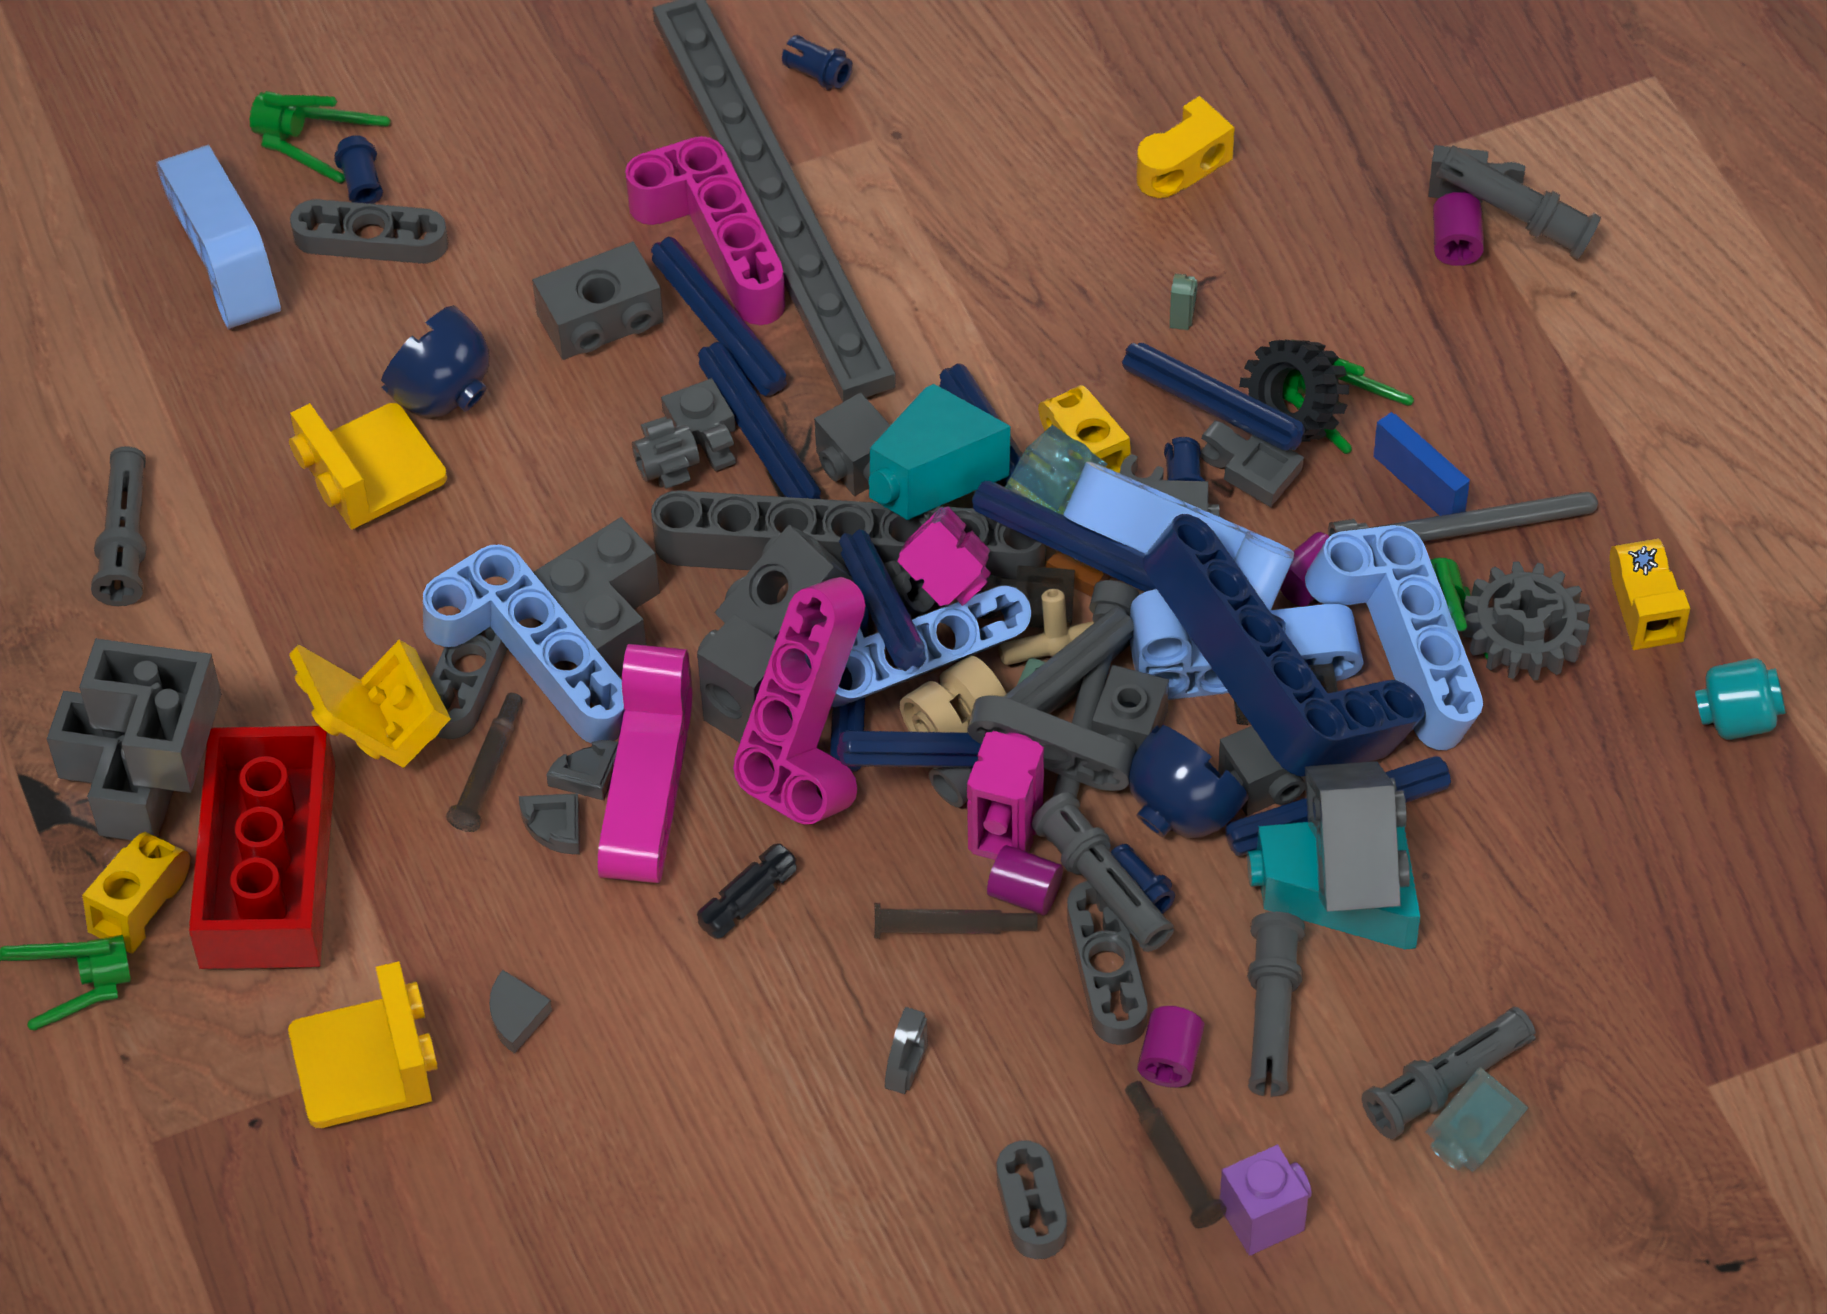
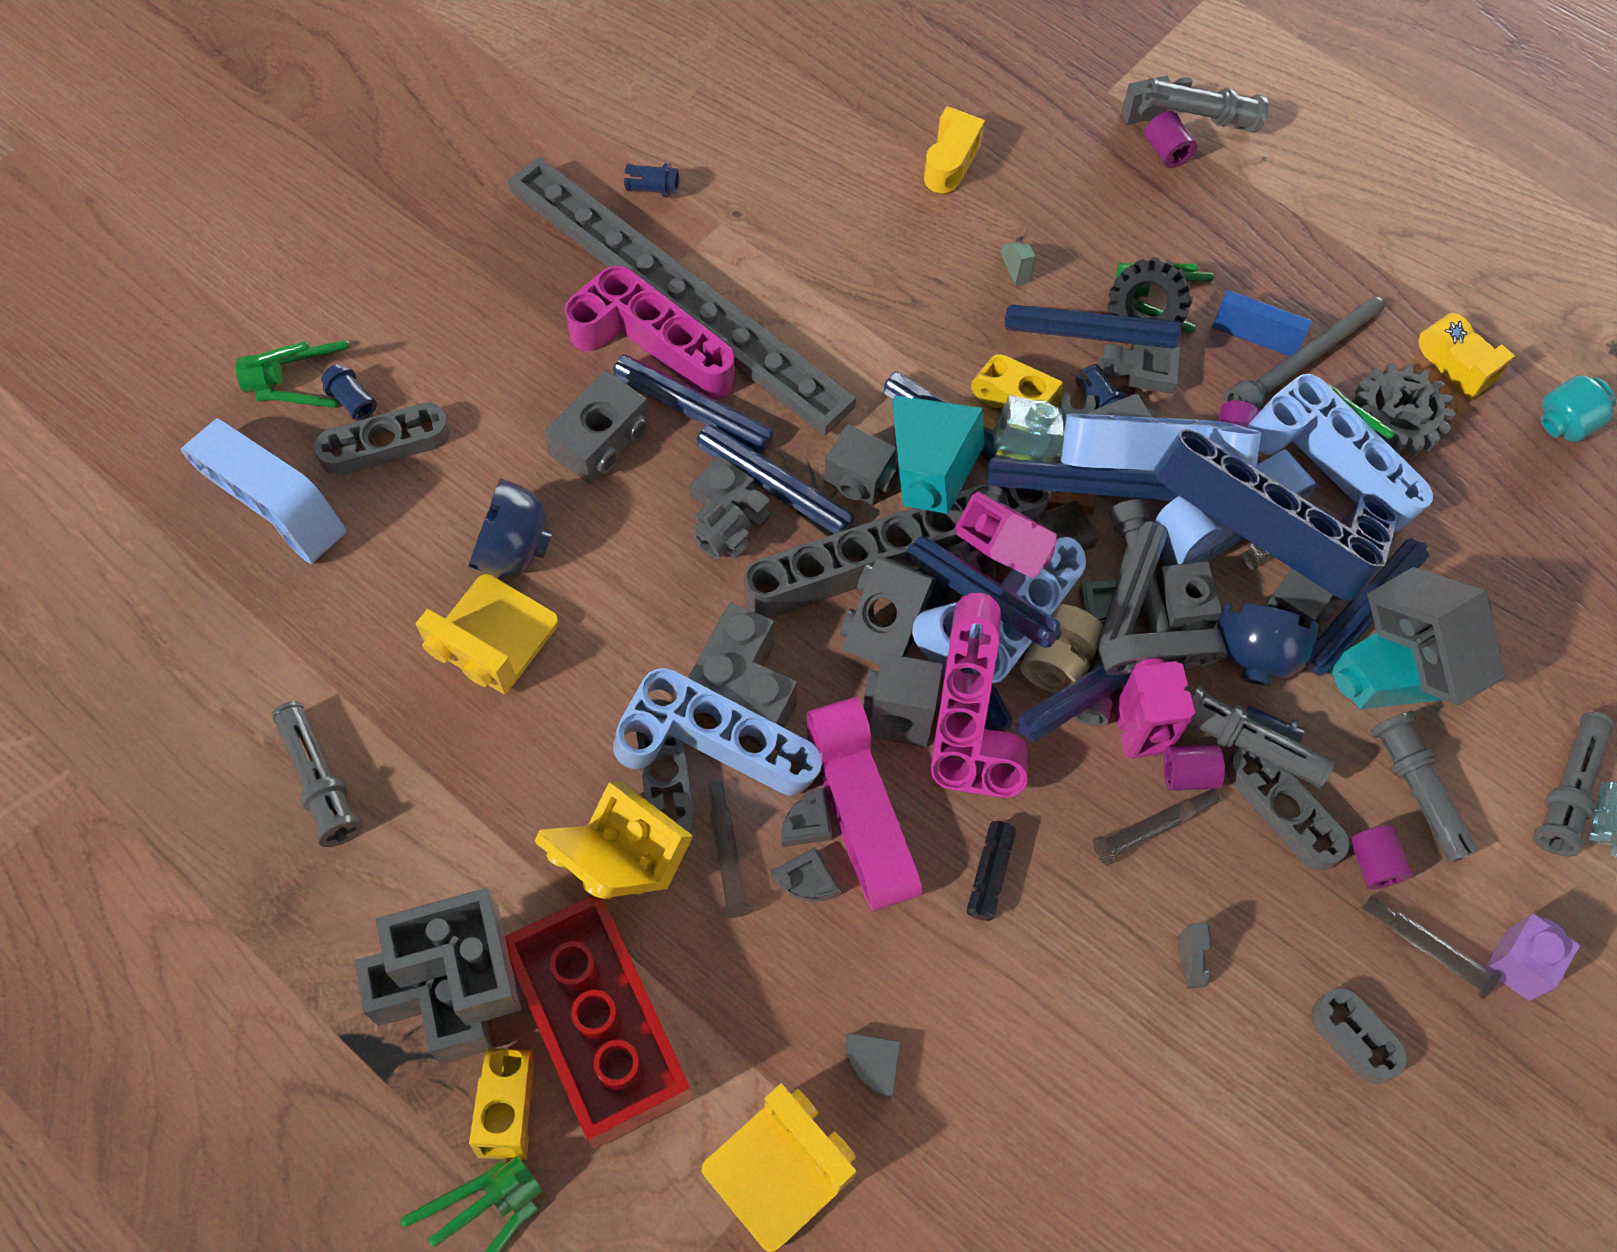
camera: 30 degrees left, 10 degrees up
tan piece [999,589,1094,665] -> none

